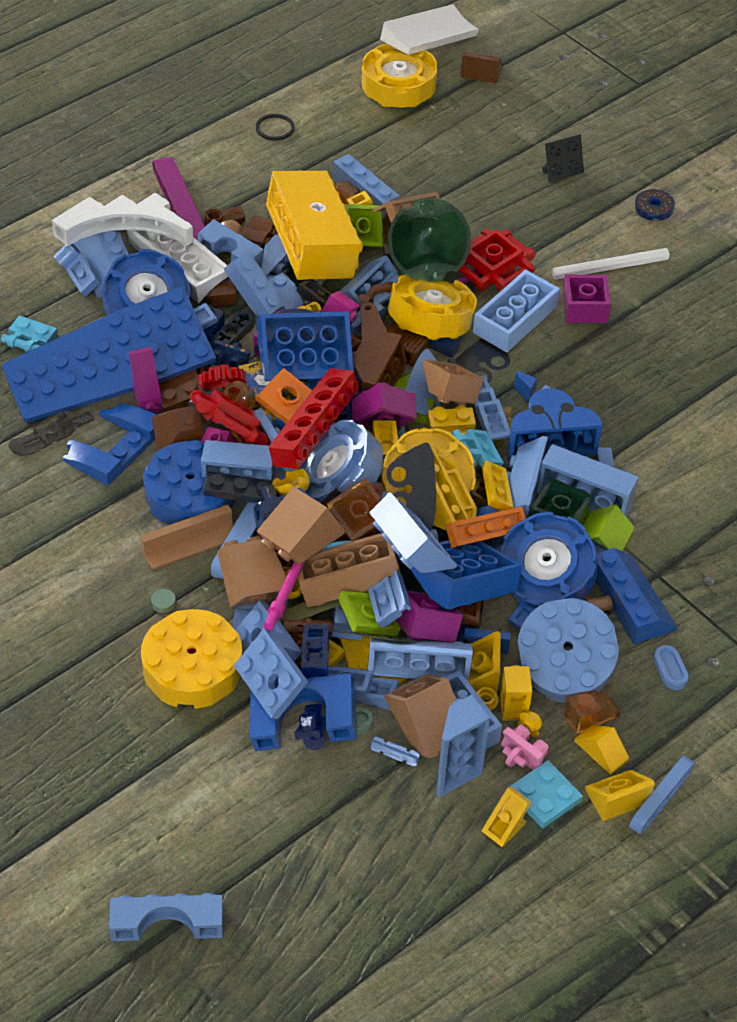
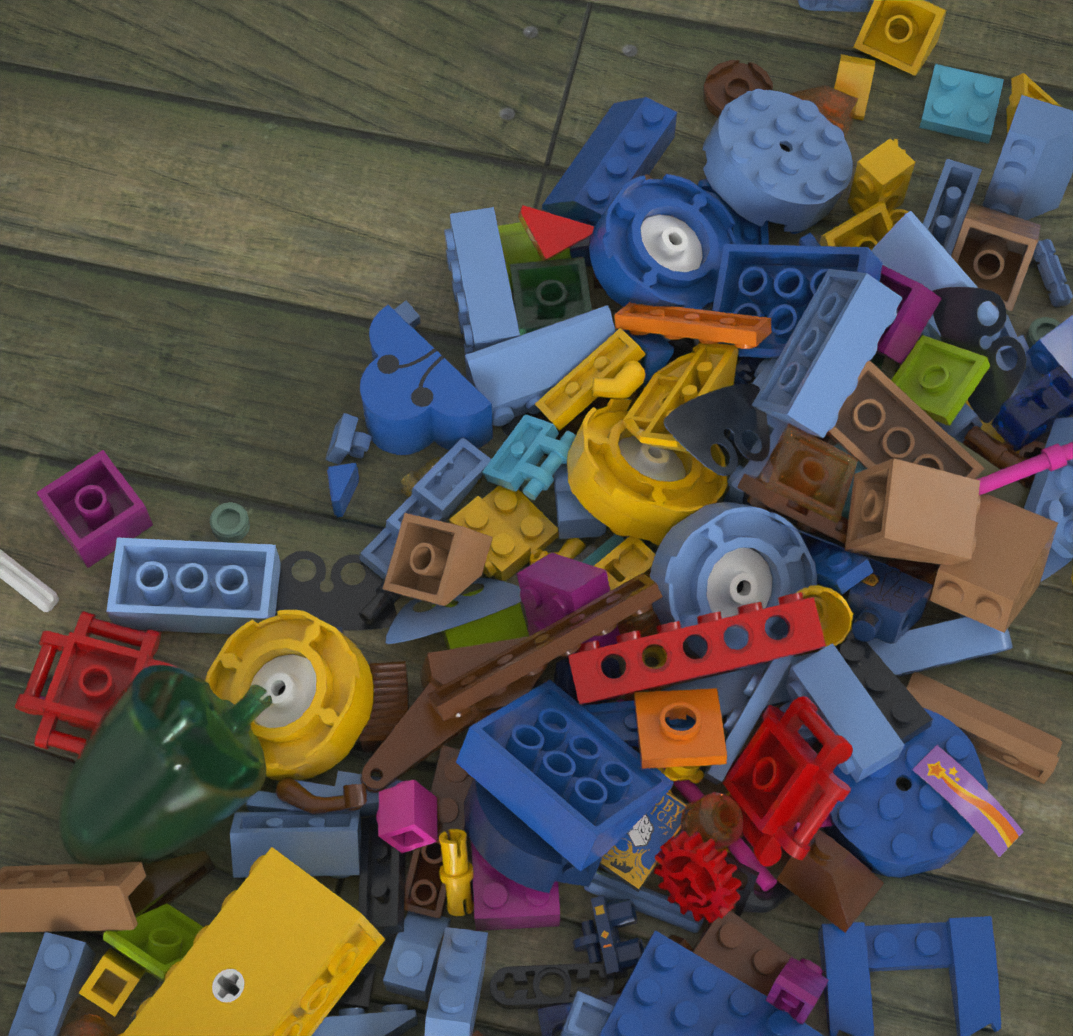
camera: 125 degrees left, 15 degrees up
medium blue plate [368,570,412,628] -> none
bright pink hips [501,724,549,770] -> none
medium blue tile [654,645,689,690] -> none
none -> sand green tile [210,502,250,543]
none -> reddish brown plate [427,573,663,721]
none -> red slope [518,205,594,263]
none -> yellow arm [592,361,645,399]
none -> reddish brown tile [703,60,773,118]
none -> medium lavender sticker [912,745,1024,857]

